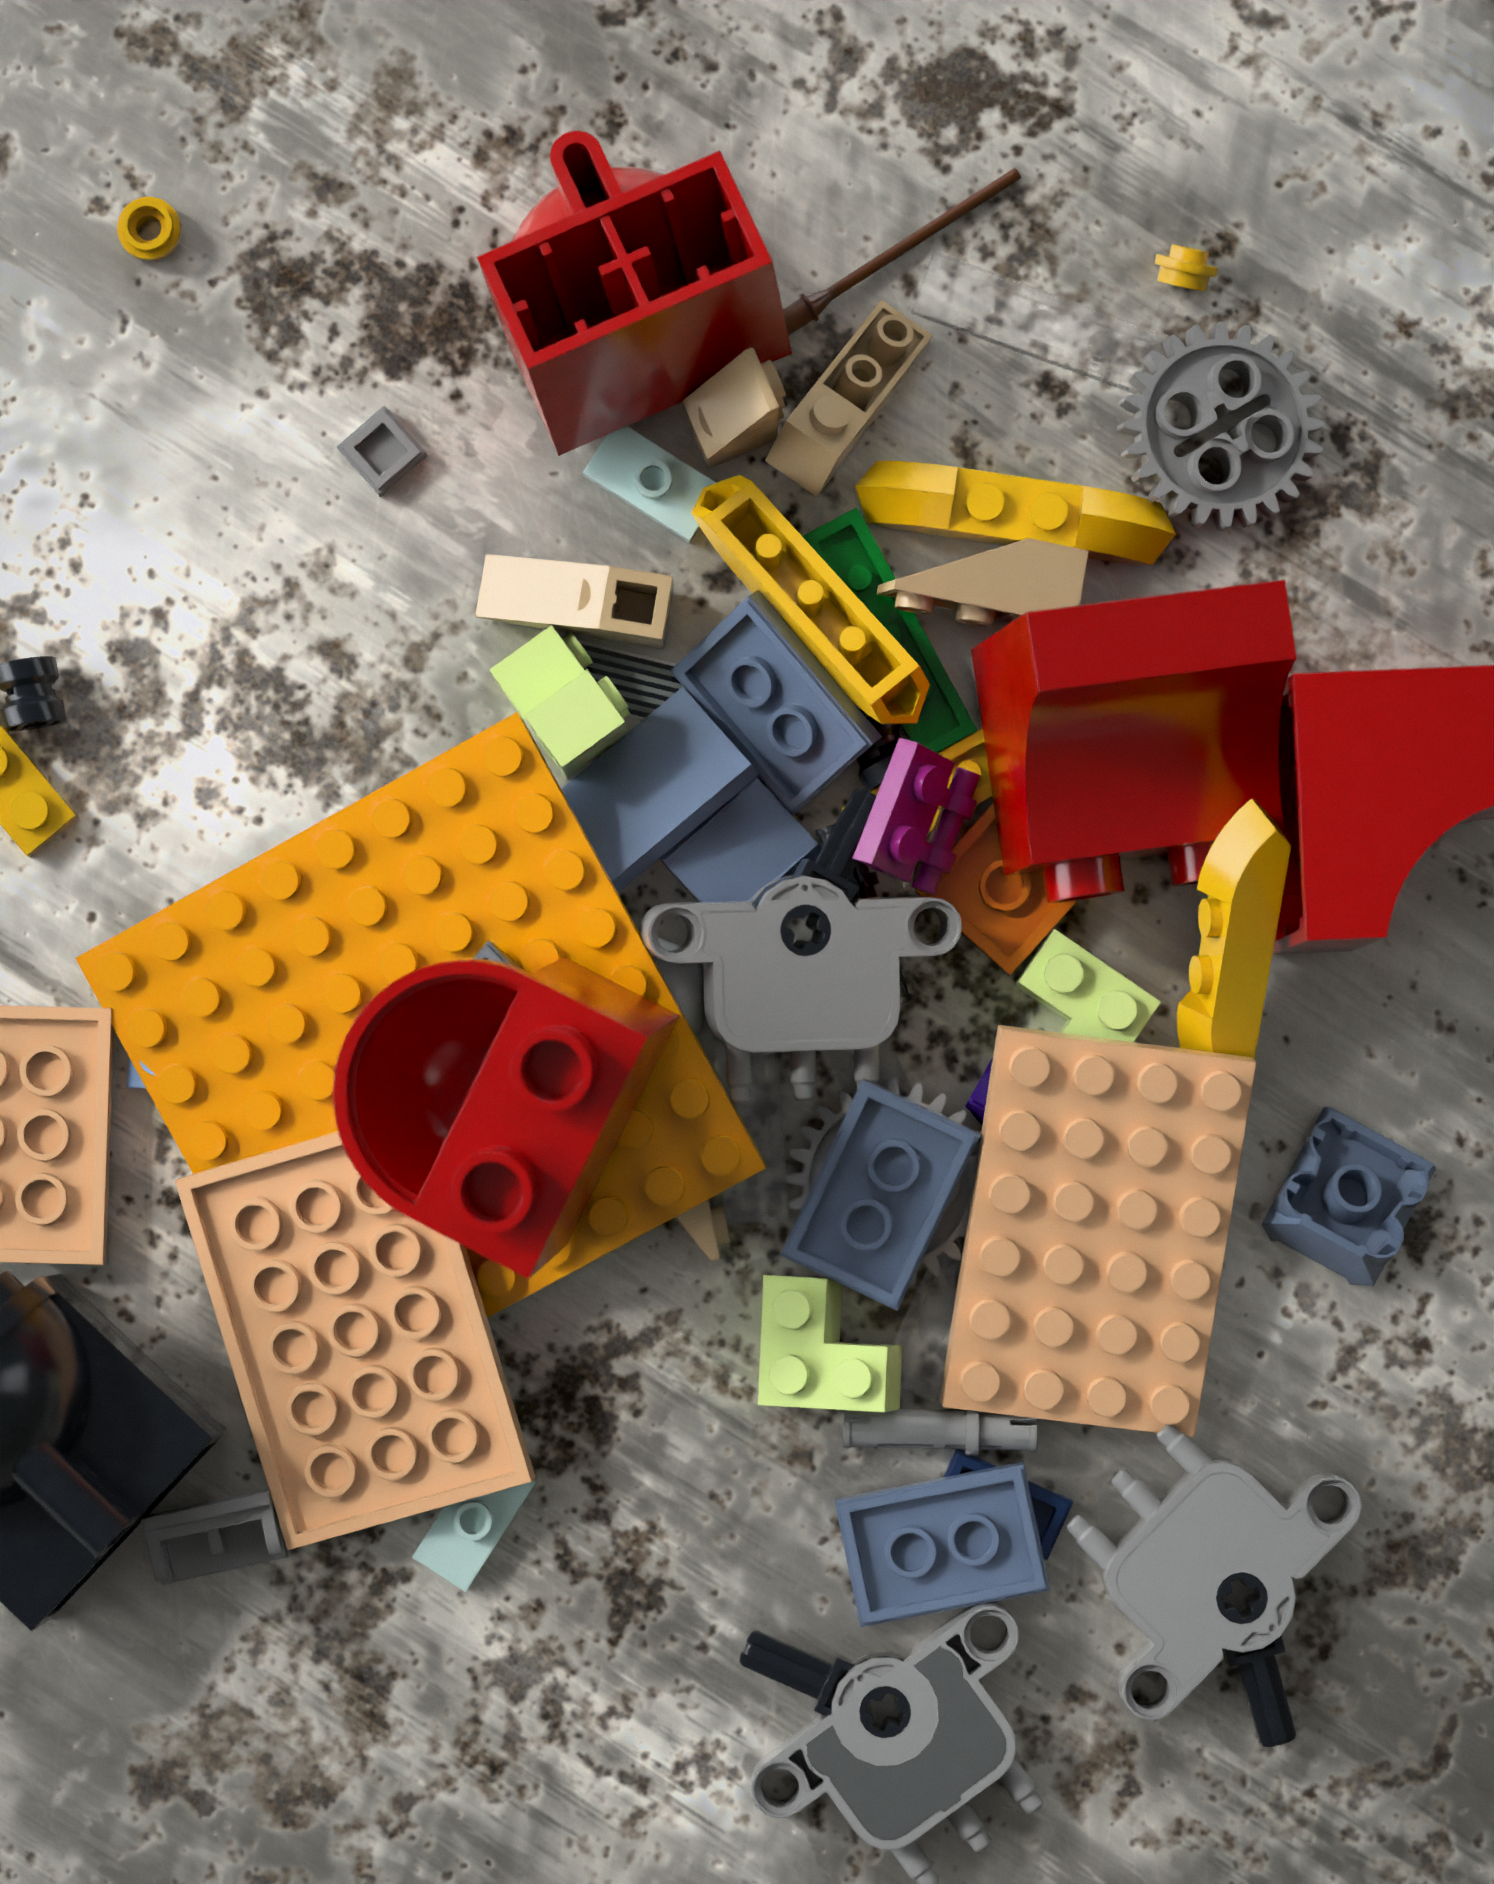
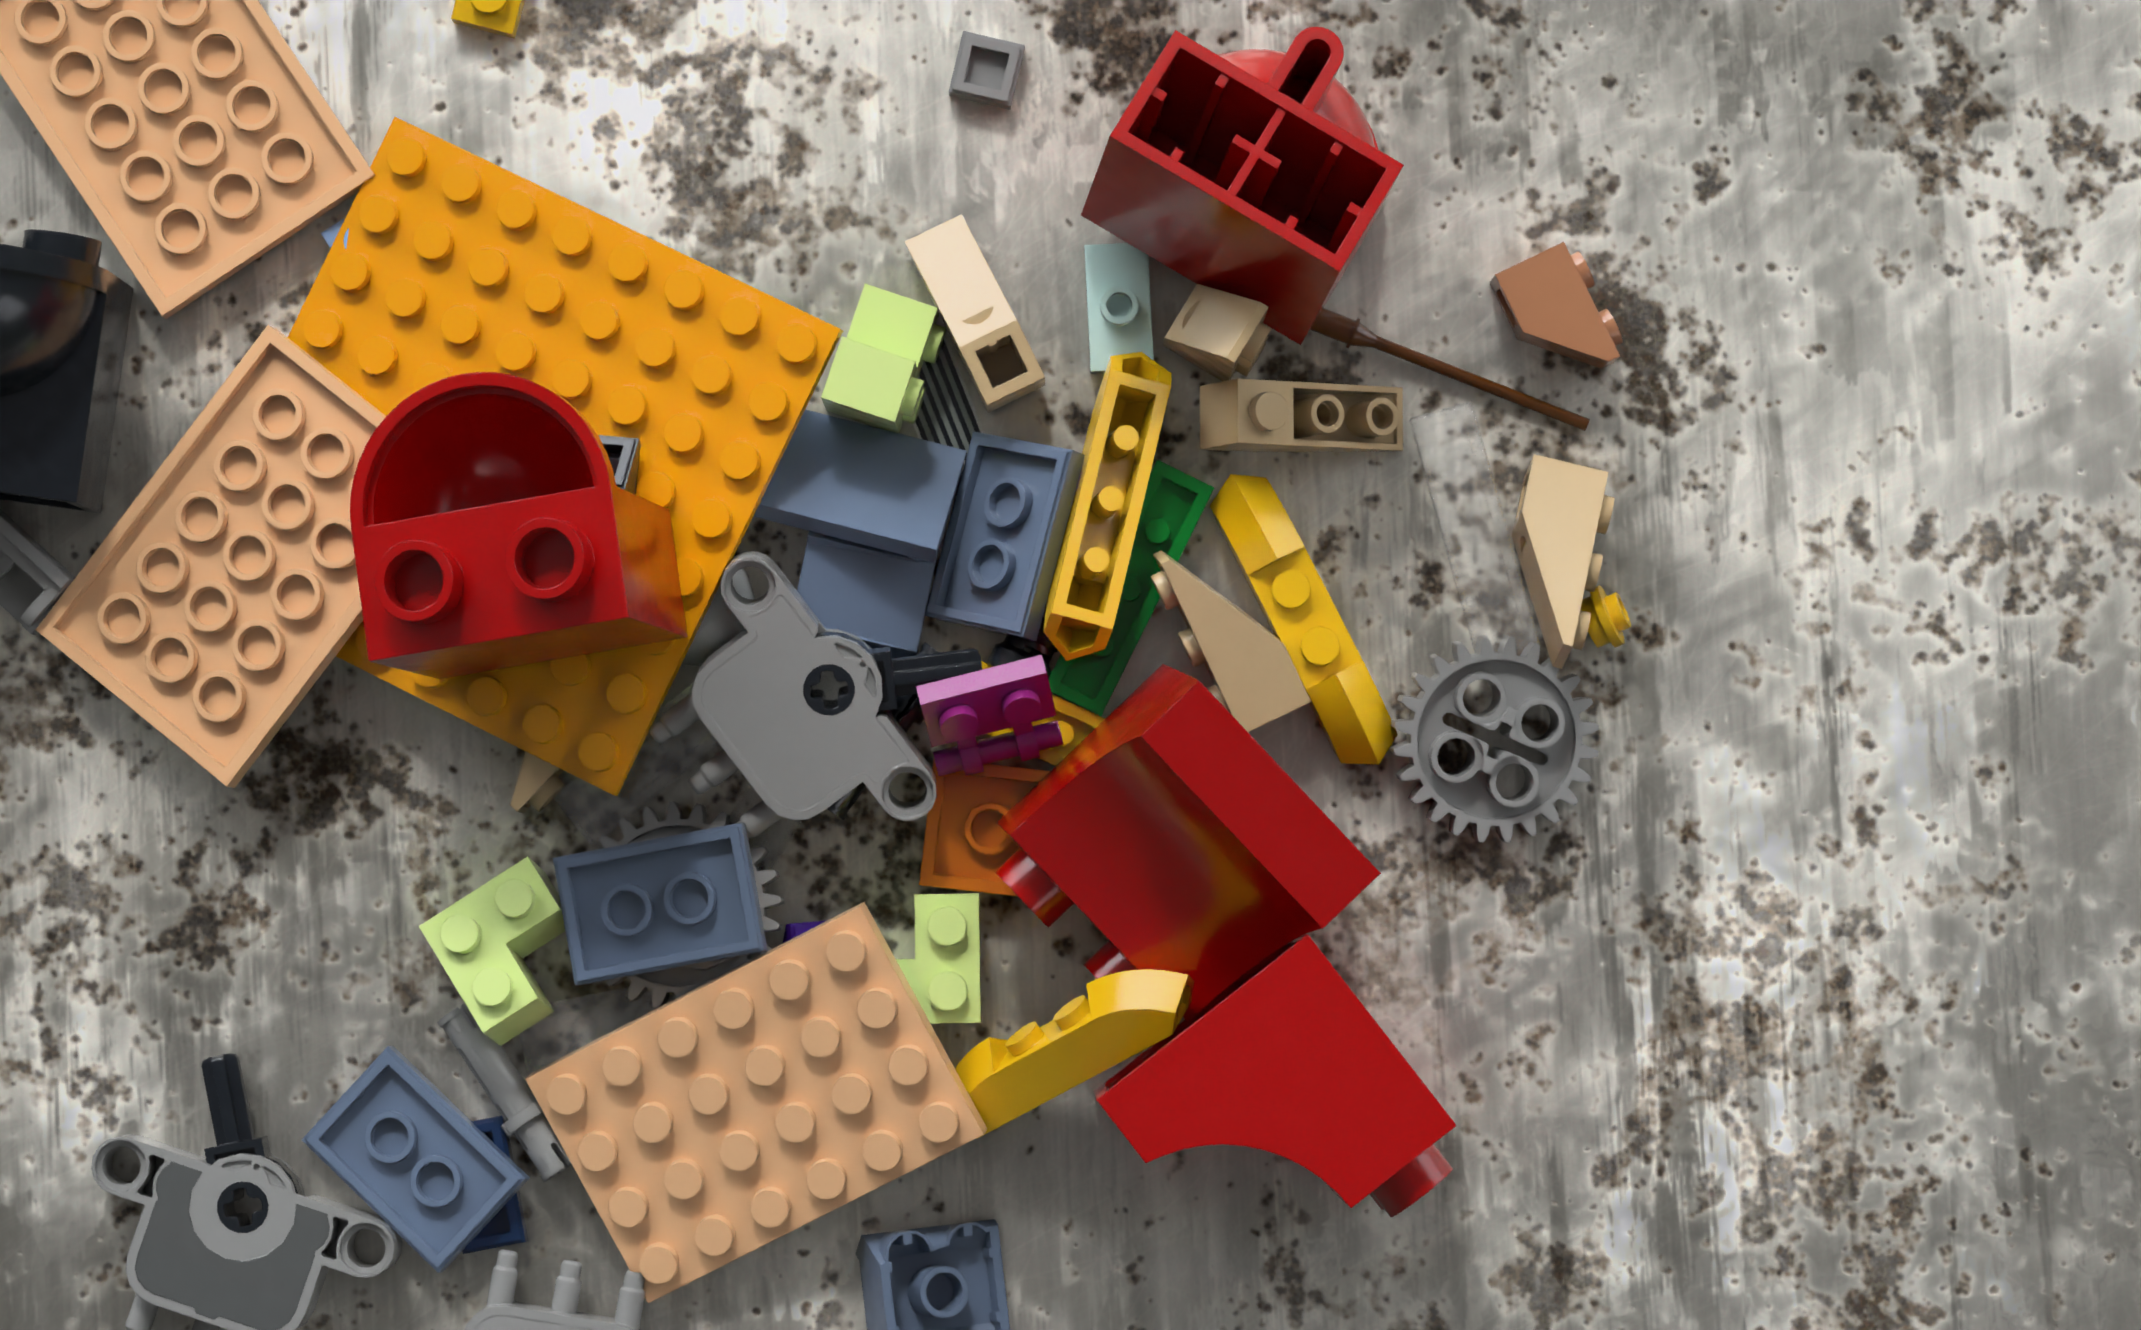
camera: 50 degrees right, 0 degrees up
light aqua plate [412,1480,536,1592] -> none
none -> nougat slope [1490,242,1623,369]
none -> tan slope [1511,454,1615,669]

